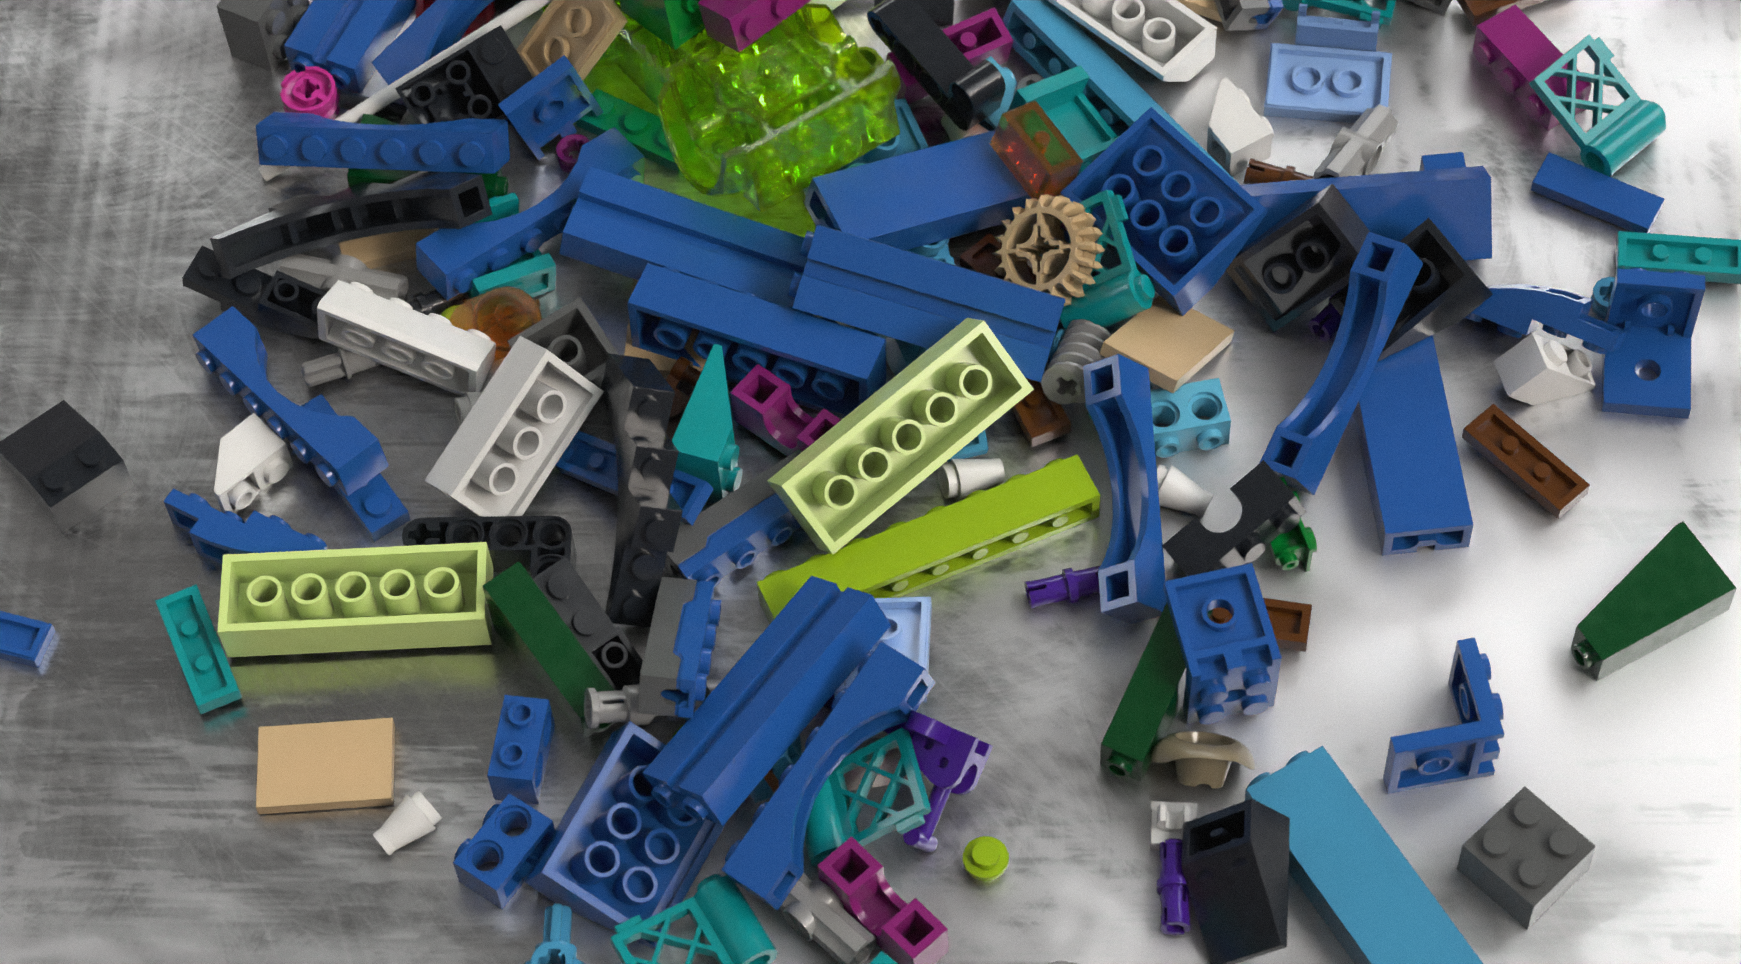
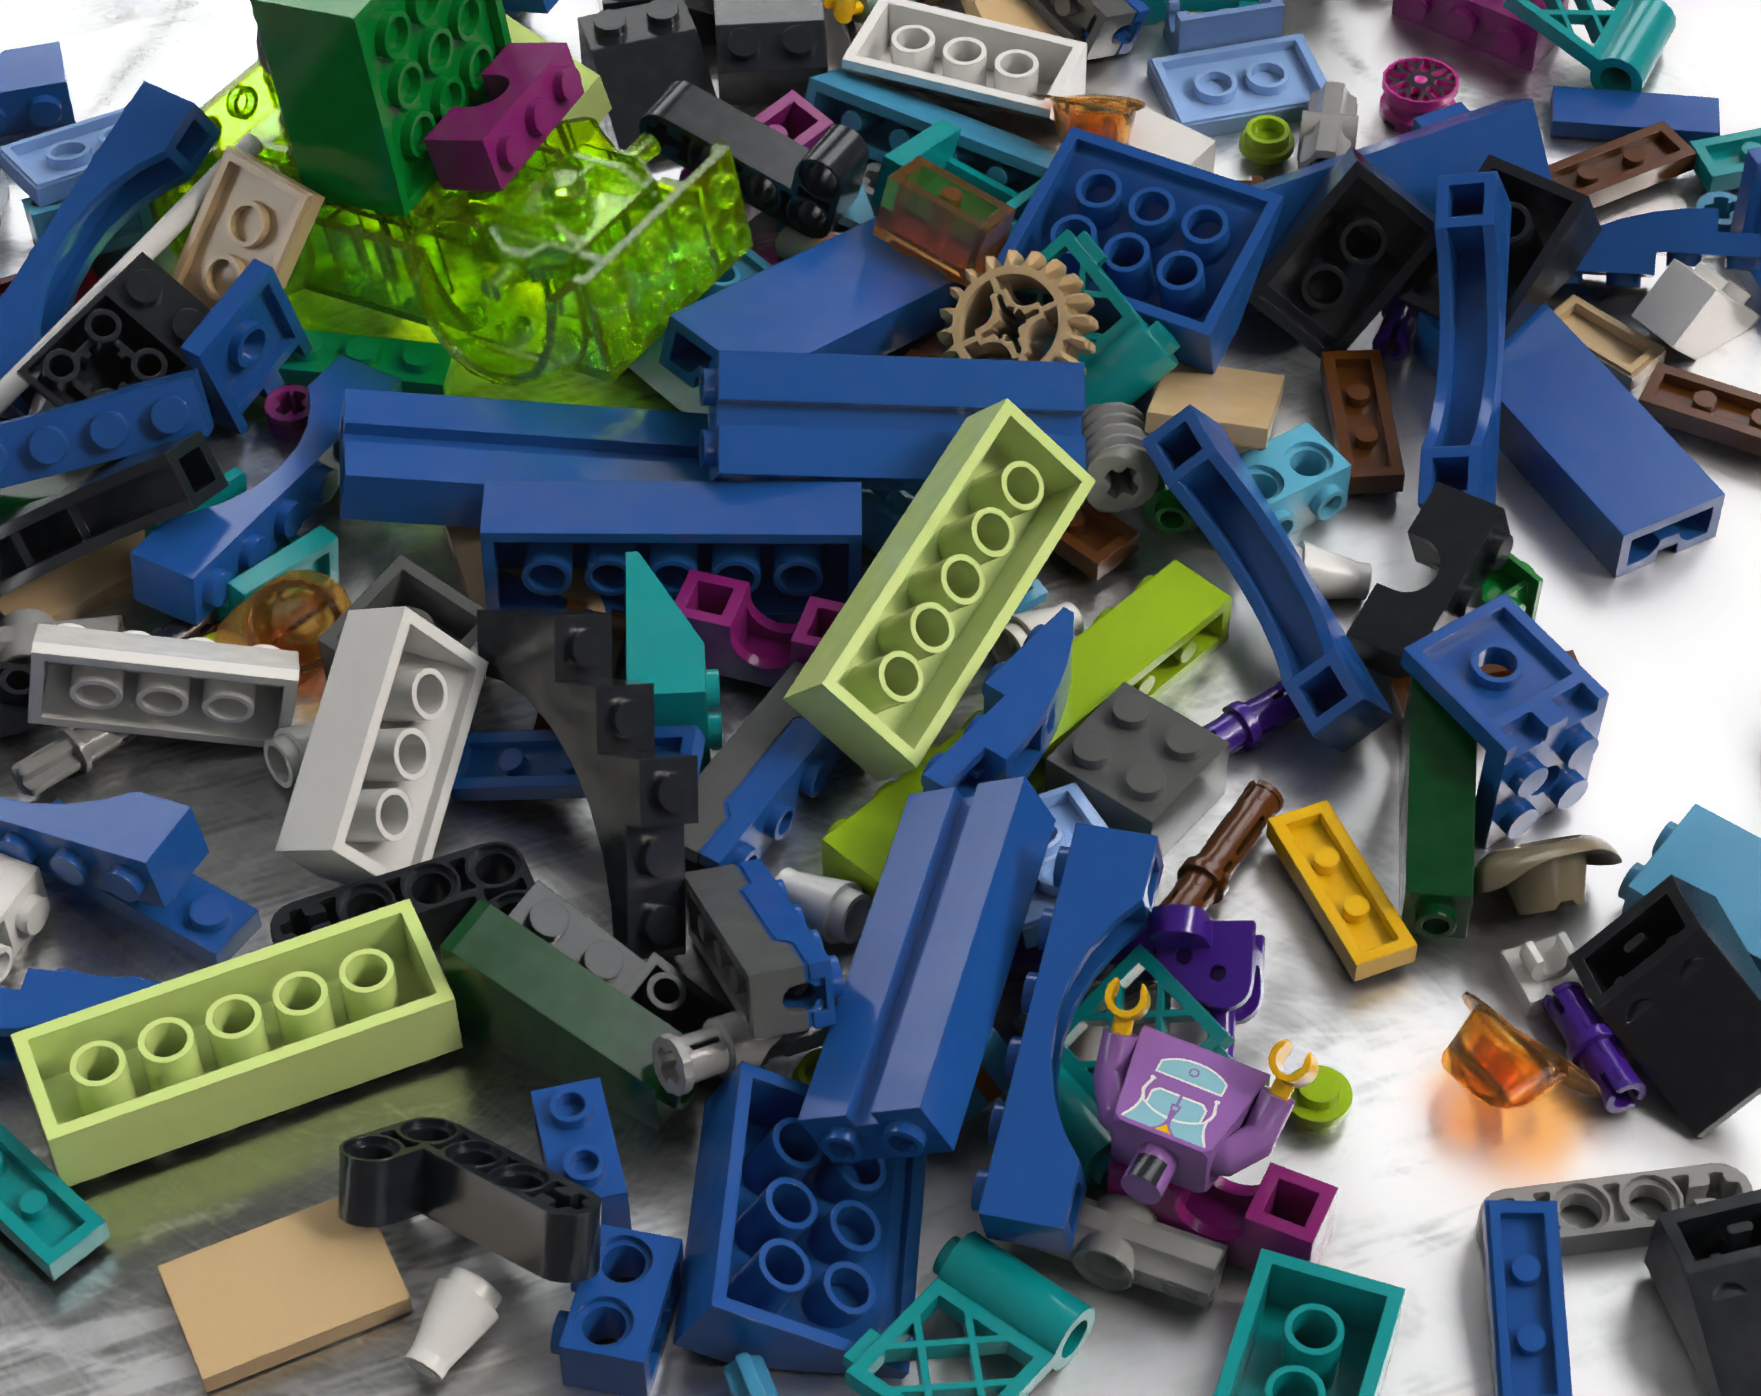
camera: 25 degrees left, 10 degrees down
none -> black beam [338,1117,602,1283]
none -> white cone [775,867,872,944]
none -> blue slope [921,607,1074,798]
none -> clear orange piece [1032,93,1145,144]
none -> dark grey brick [1045,681,1230,858]
none -> medium lavender torso [1092,977,1319,1204]
none -> reddish brown pin [1158,780,1284,911]
none -> lime plate [1239,115,1295,166]
none -> yellow plate [1266,800,1417,982]
none -> reddish brown plate [1320,349,1405,494]
none -> dark pink wheel [1379,57,1459,134]
none -> clear orange piece [1441,991,1602,1109]
none -> reddish brown plate [1549,121,1697,208]
none -> tan tile [1553,294,1667,392]

